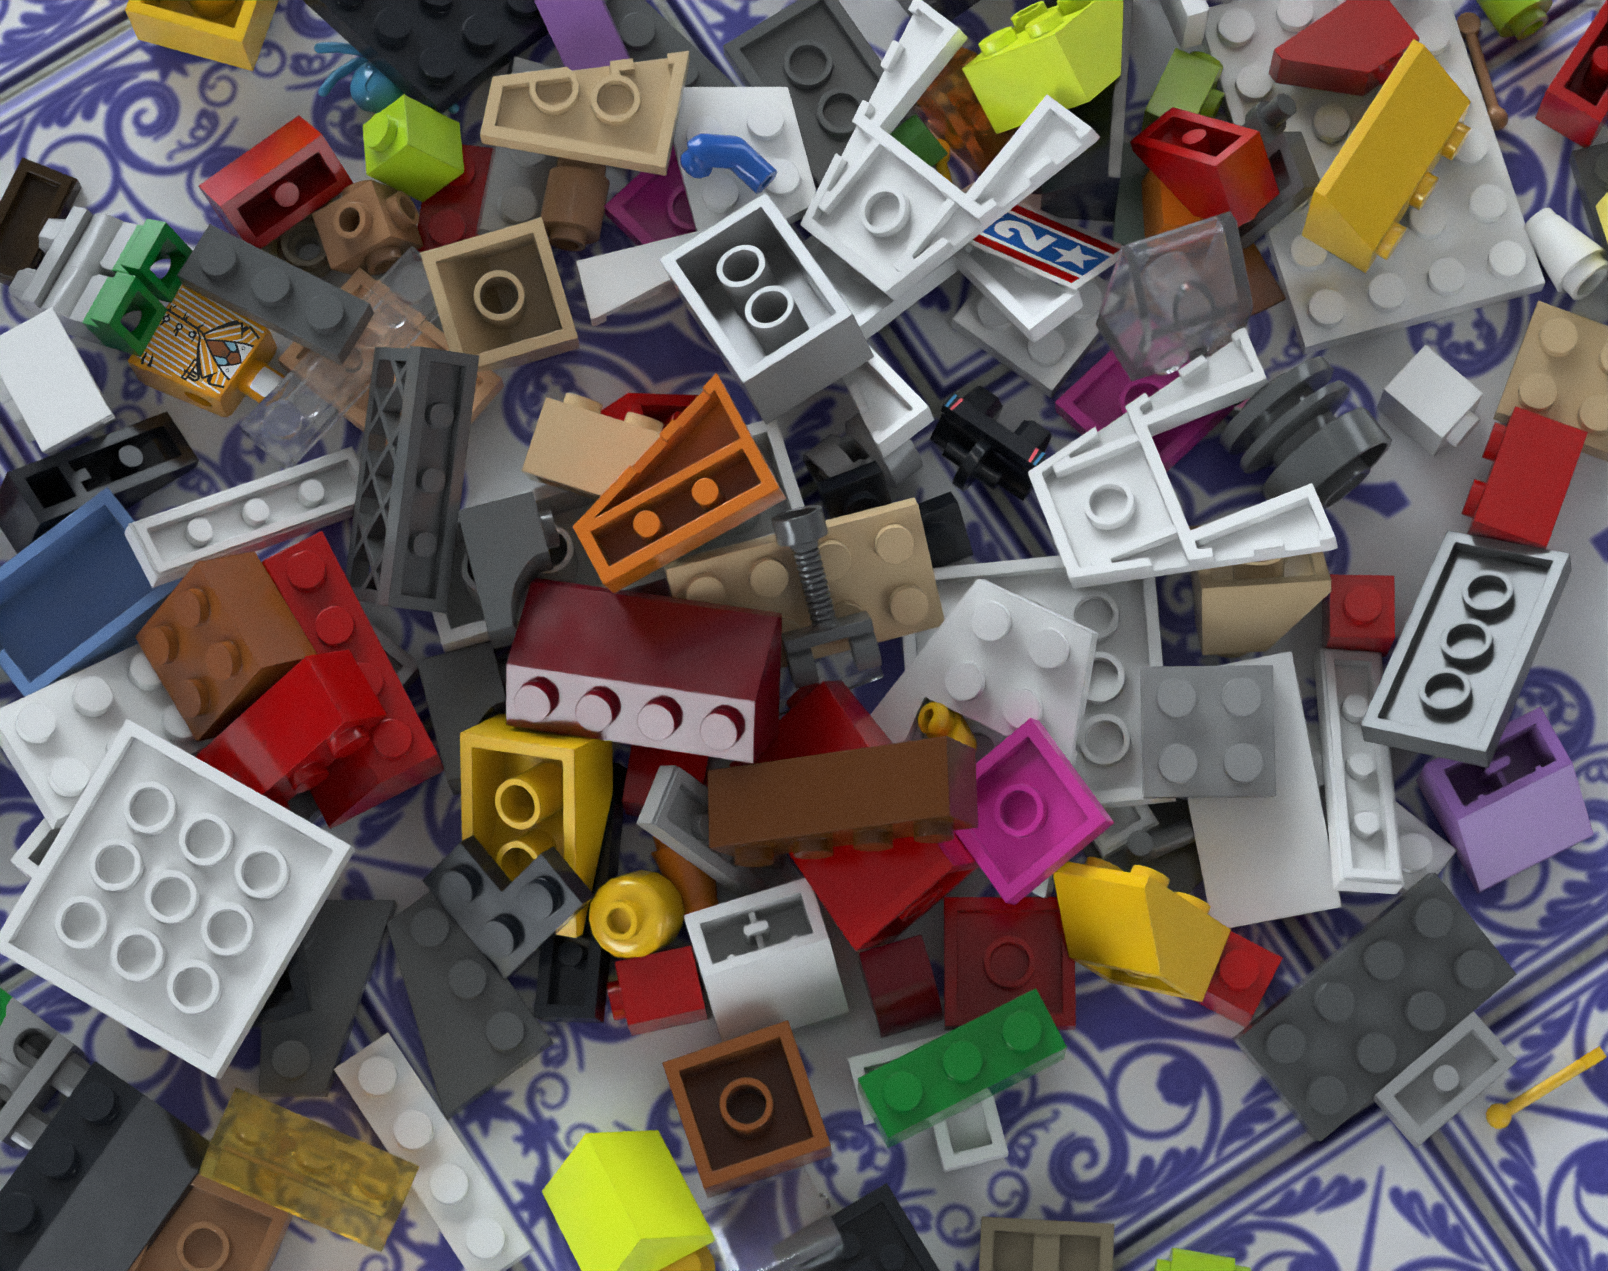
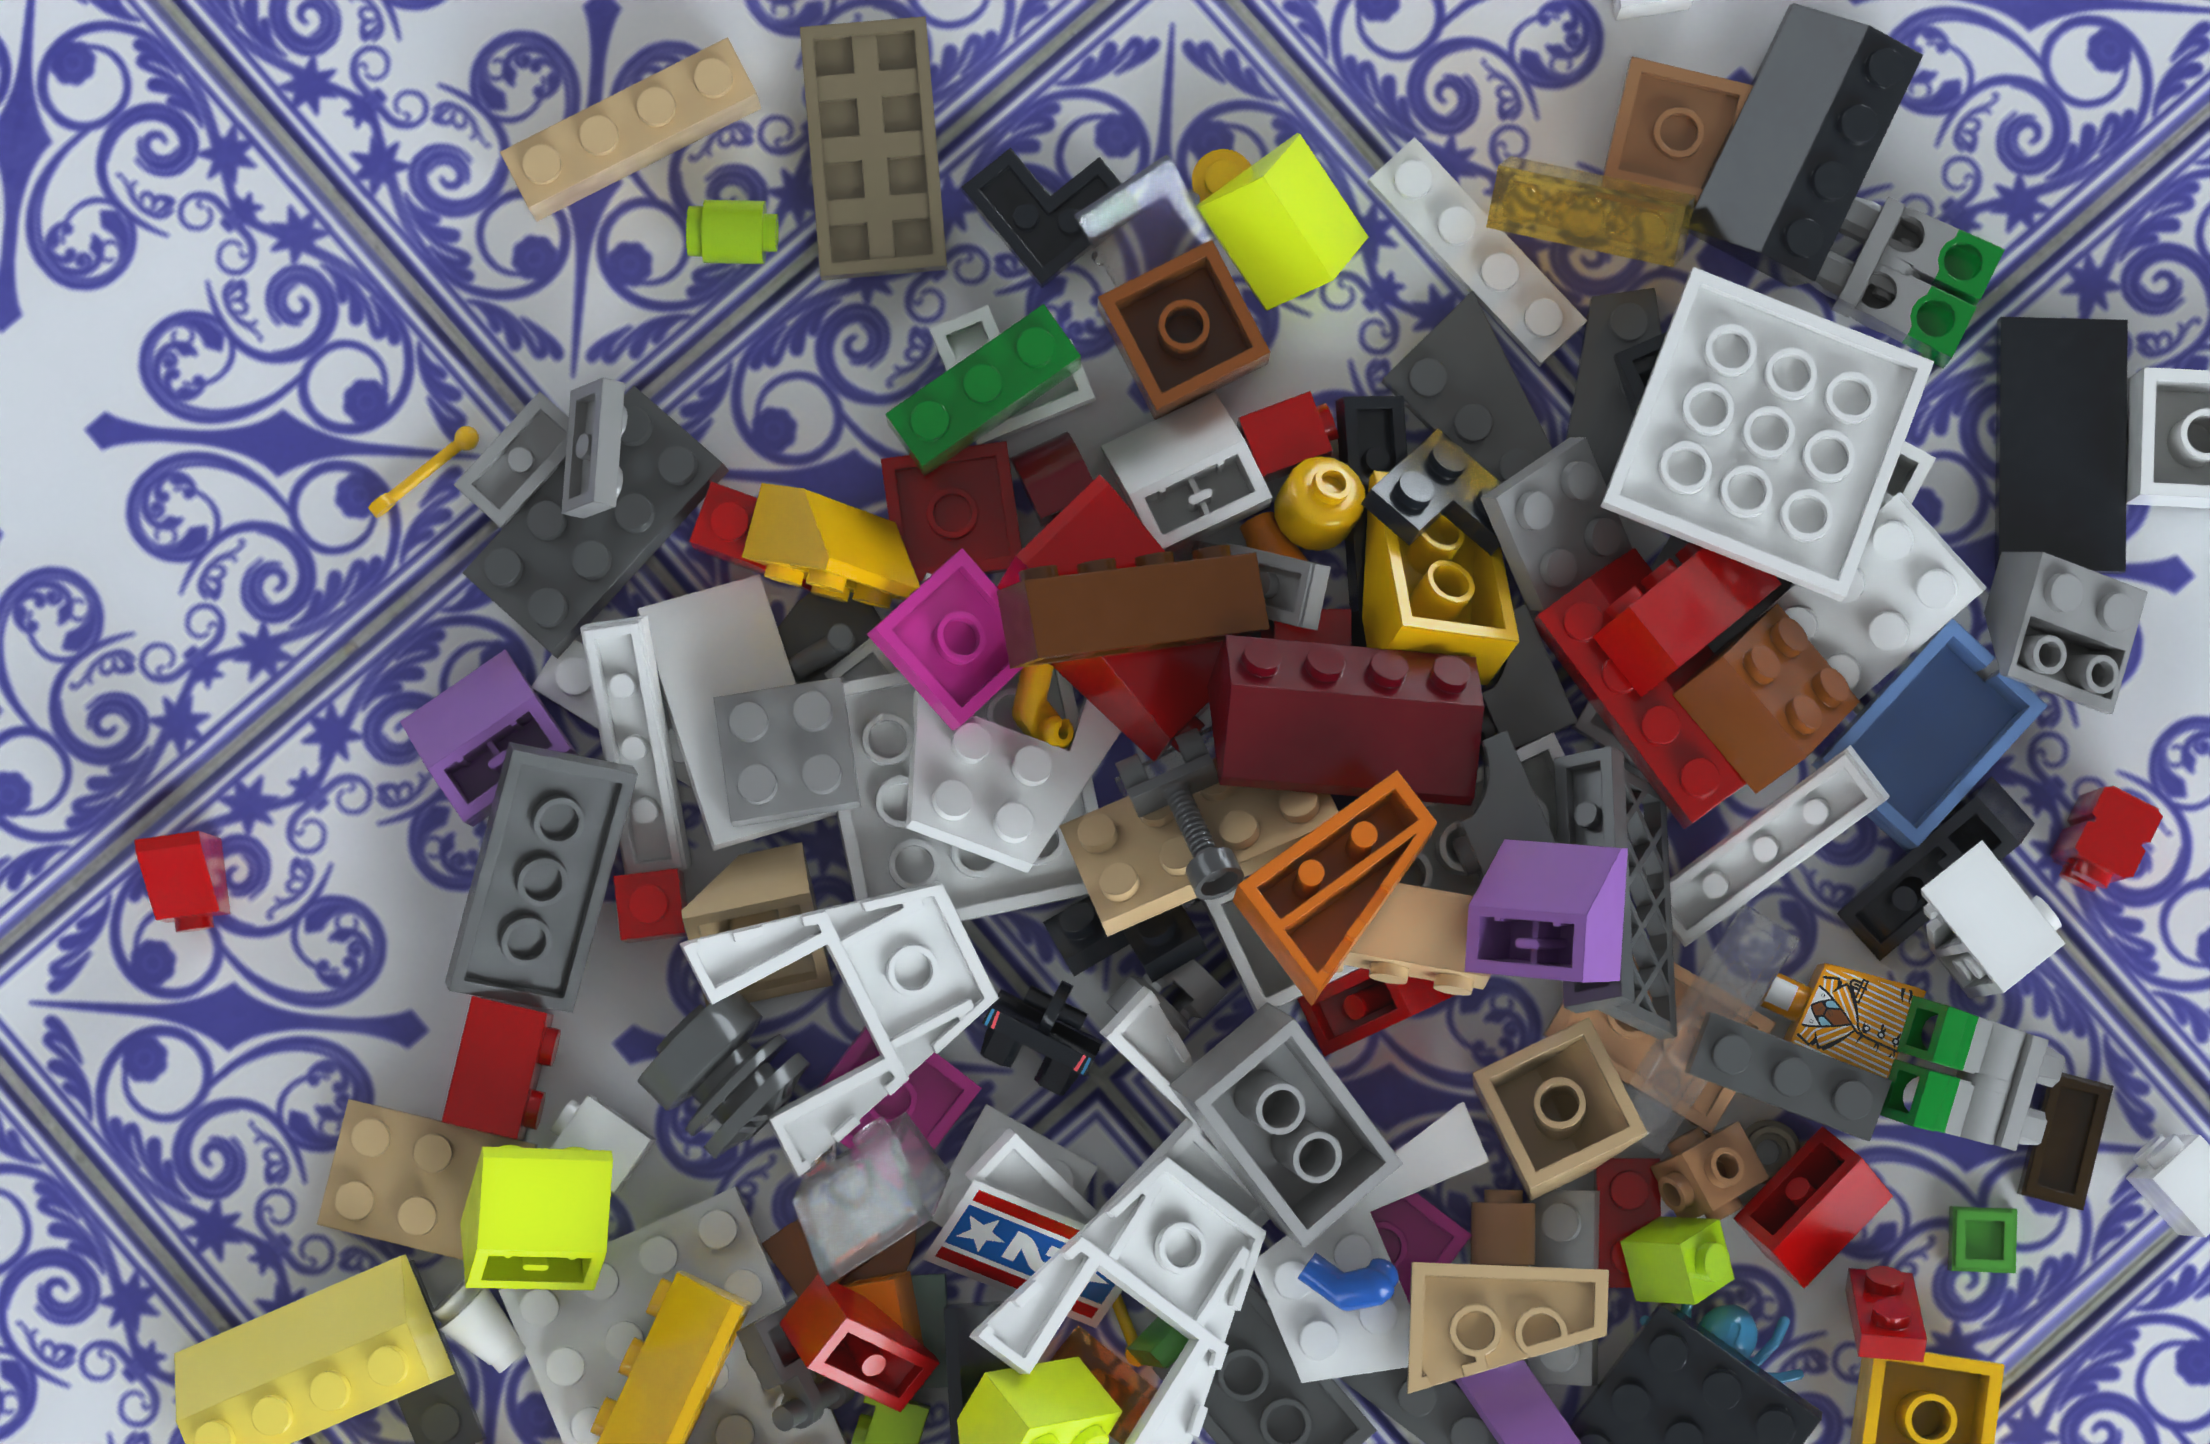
camera: 165 degrees right, 10 degrees up
none -> neon yellow slope [460,1145,613,1291]
none -> light grey plate [561,378,628,519]
none -> medium lavender slope [1465,839,1628,983]
none -> light grey plate [1481,437,1632,611]
none -> red plate [1845,1266,1927,1362]
none -> bright green tile [1948,1206,2017,1273]

